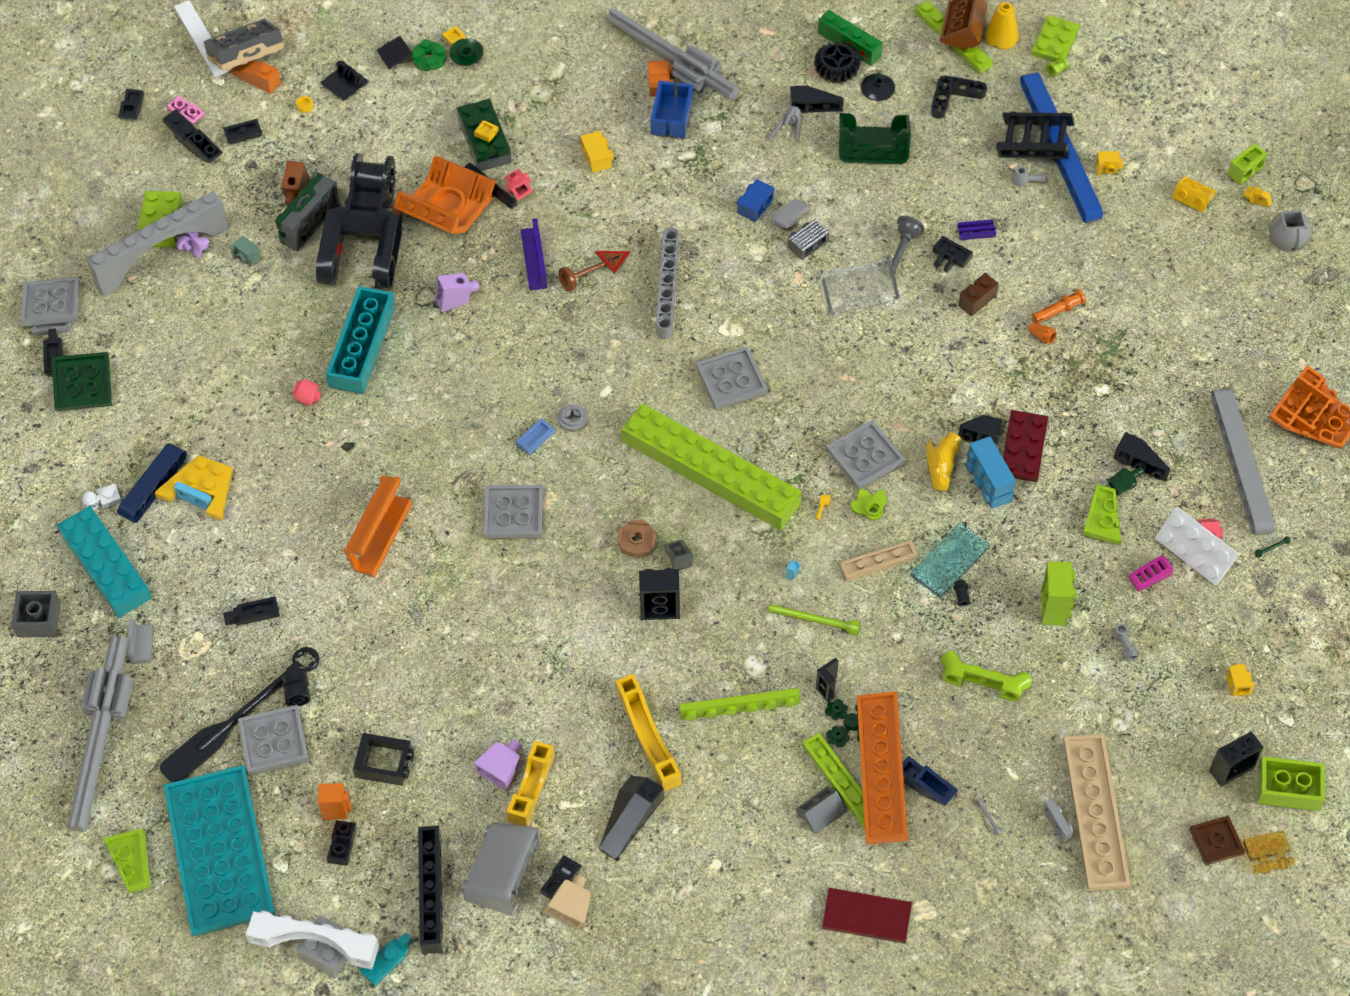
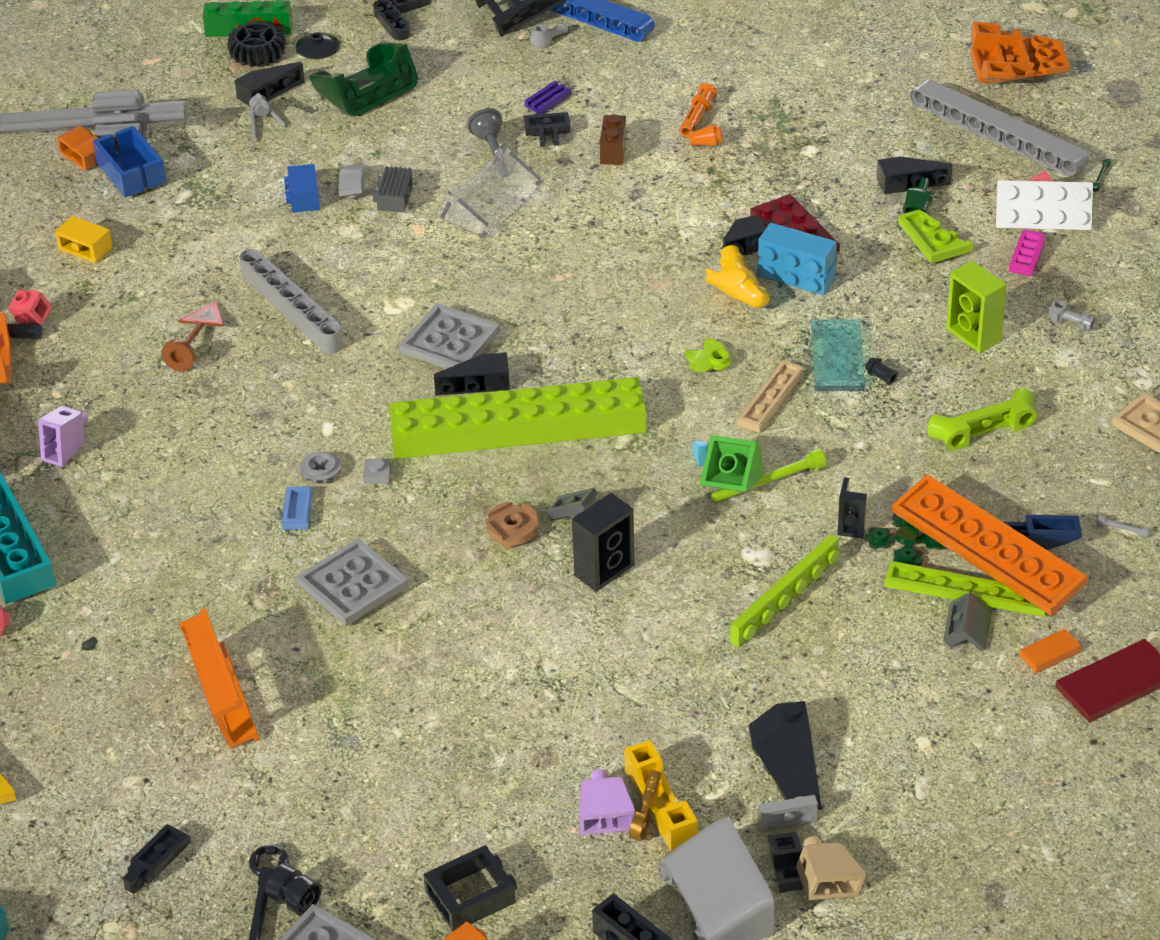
camera: 40 degrees left, 15 degrees down
dark purple fence [520,218,547,291] -> none
yellow arch [615,674,681,792] -> none
yellow hand [815,495,831,520] -> none
light grey plate [826,420,906,490] -> none
none -> light grey plate [363,458,391,484]
none -> black slope [434,352,510,396]
none -> pearl gold piece [629,770,662,842]
none -> bright green slope [700,435,764,493]
none -> light grey plate [758,795,818,832]
none -> orange tile [1020,628,1081,673]

